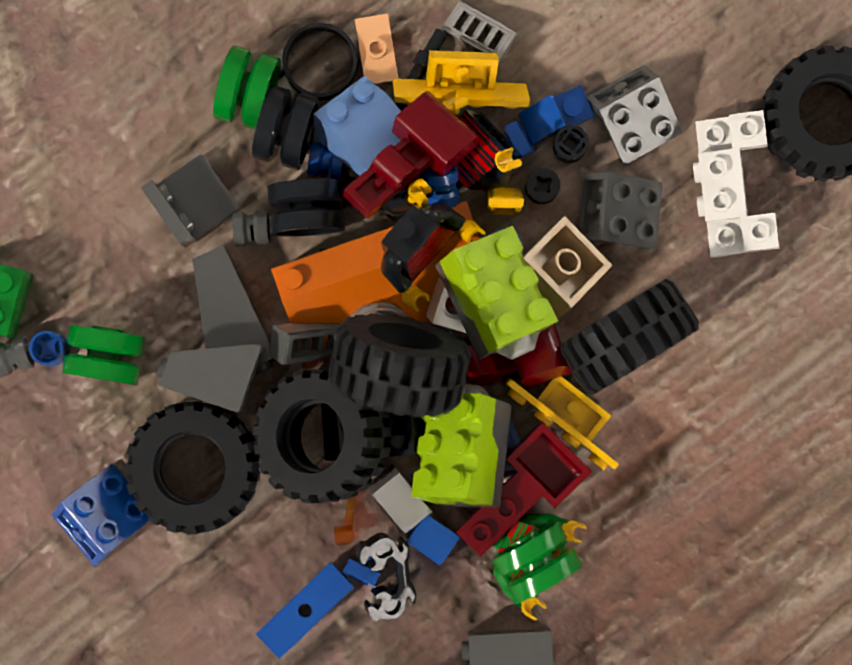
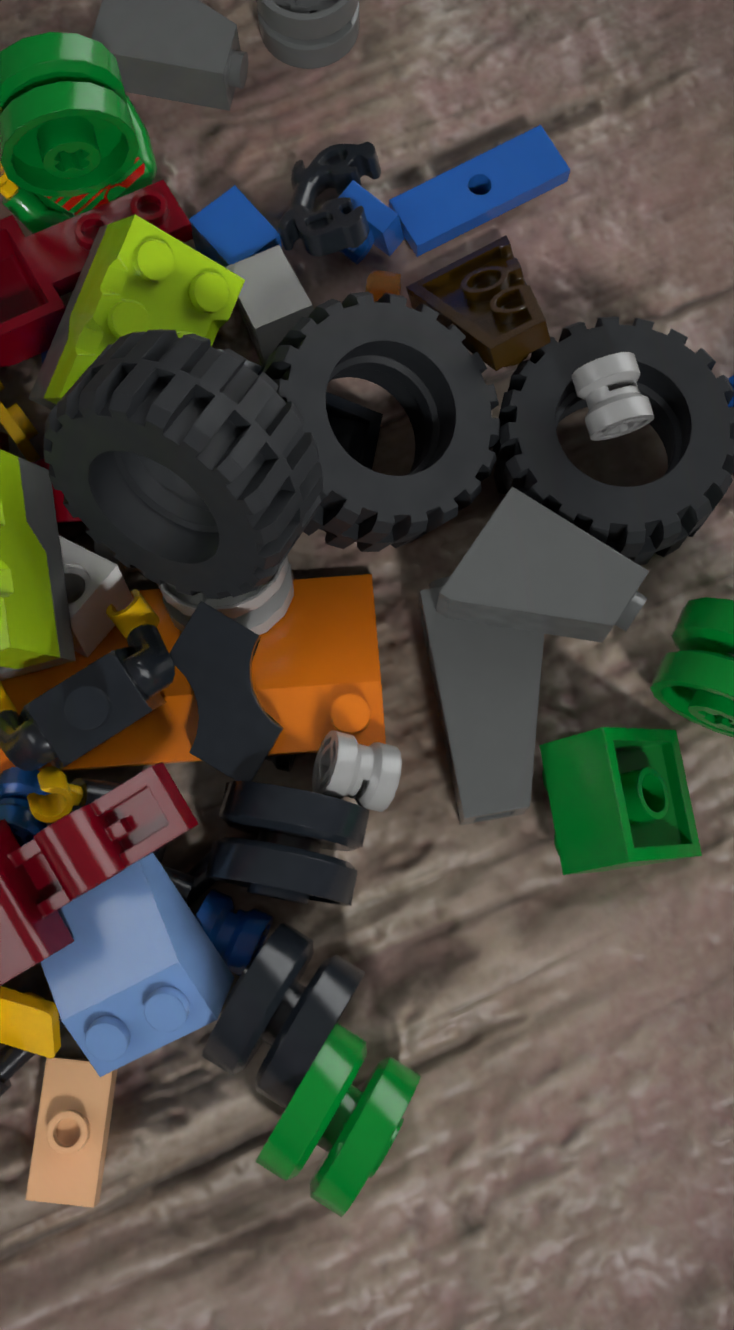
camera: 165 degrees left, 10 degrees down
dark grey bracket [141,154,240,248] -> none
dark grey wheel [232,210,270,246] -> none
dark grey slope [269,323,341,365] -> none
black tyre [282,23,358,100] -> none
none -> black tile [169,601,284,782]
none -> light grey wheel [312,731,402,812]
none -> dark brown wing [406,235,551,371]
none -> green slope [539,727,702,875]
none -> light grey wheel [571,352,654,441]

